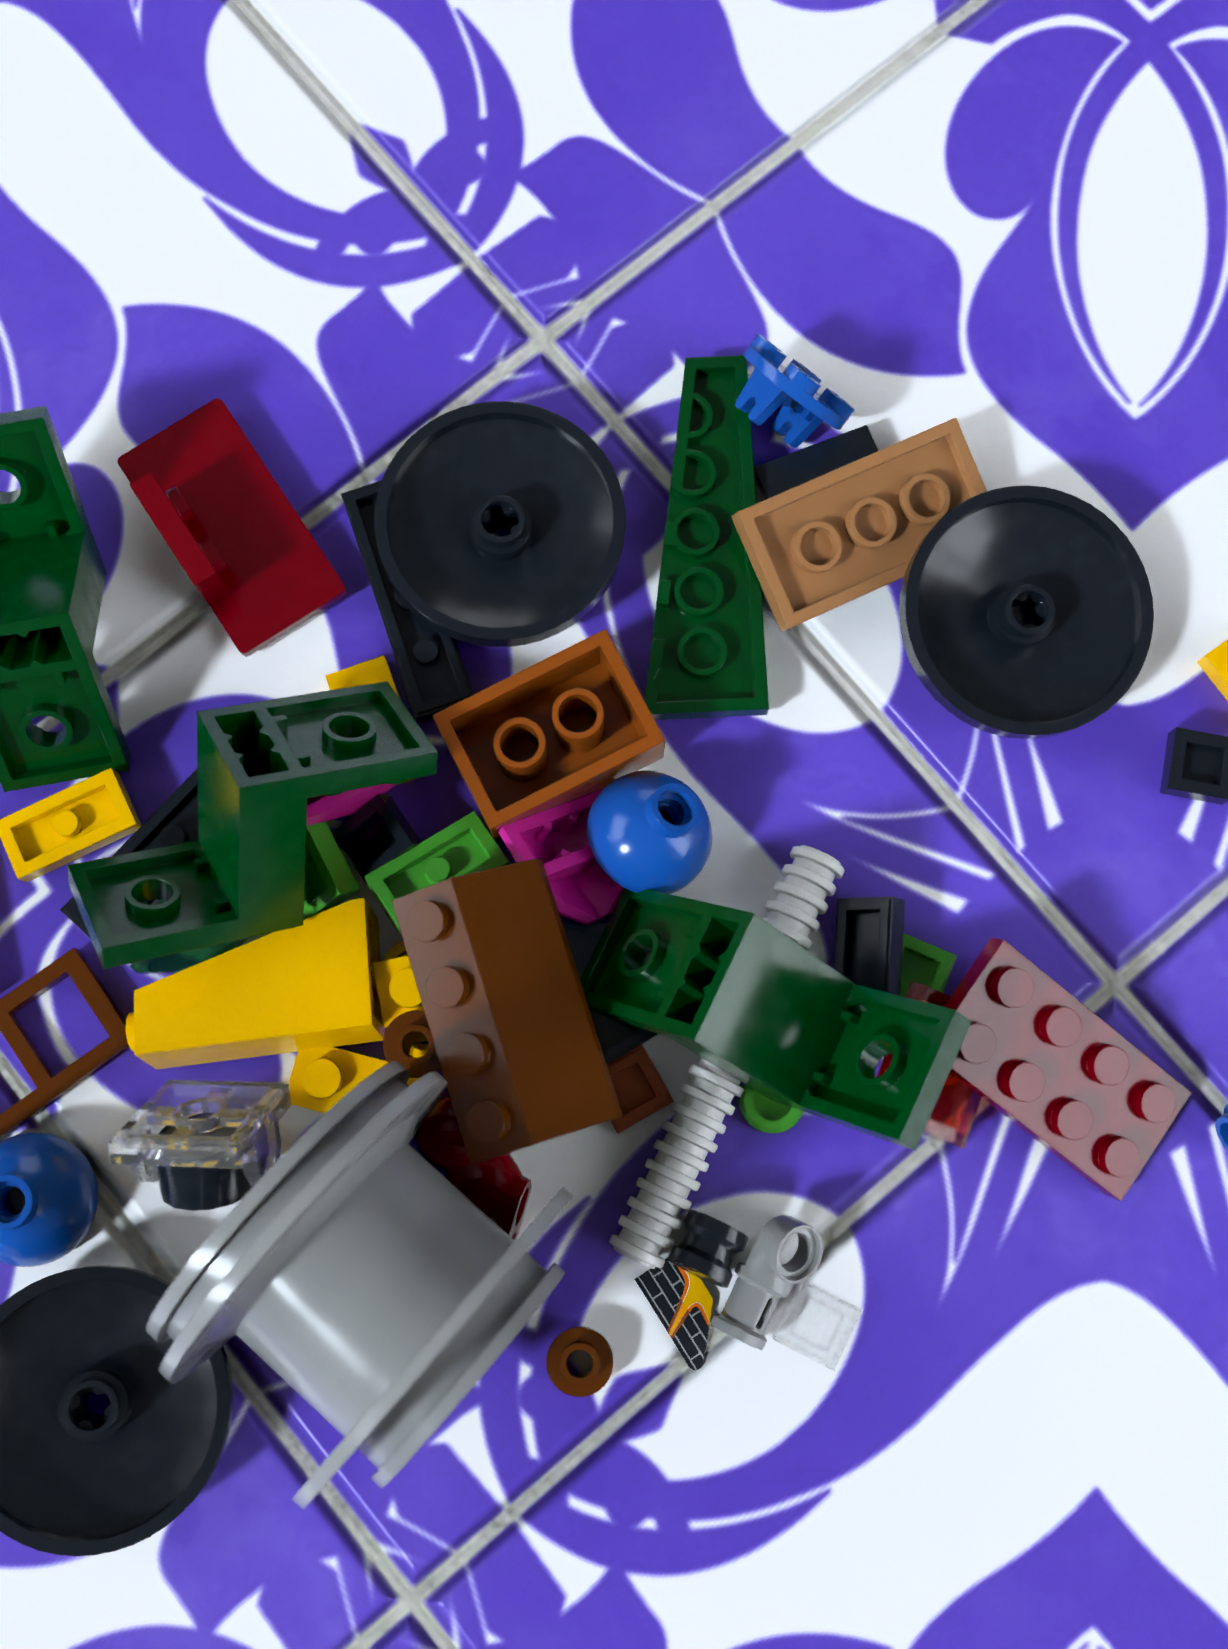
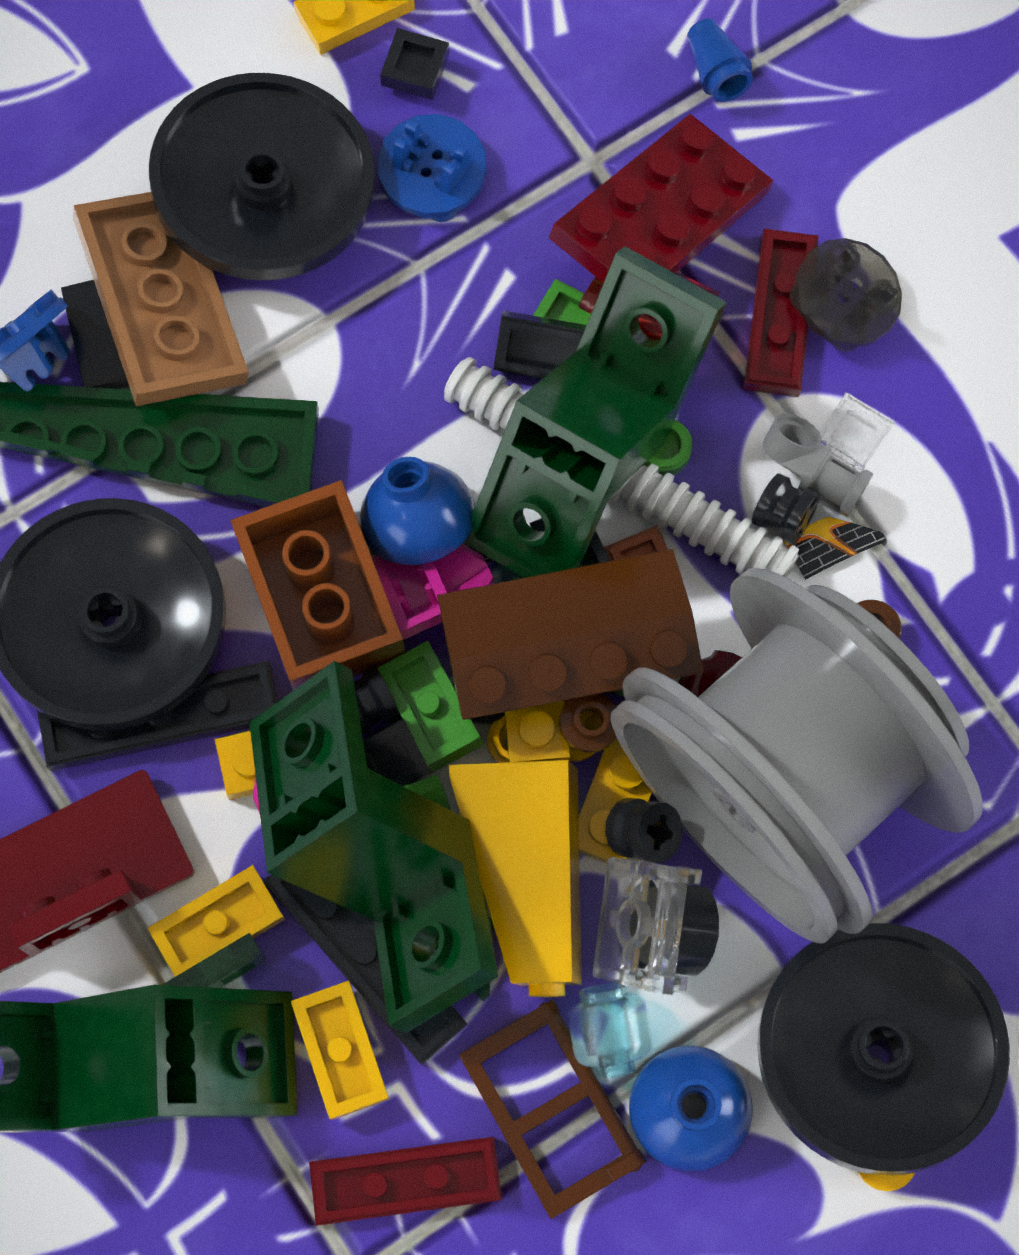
camera: 85 degrees left, 5 degrees down
none -> yellow plate [147,865,285,983]
none -> clear green tile [162,933,266,988]
none -> black wheel [354,665,401,737]
none -> blue plate [377,114,487,222]
none -> clear light blue head [567,982,653,1078]
none -> black wheel [605,798,683,863]
none -> dark red tile [743,229,819,397]
none -> clear smoke plate [790,238,902,352]

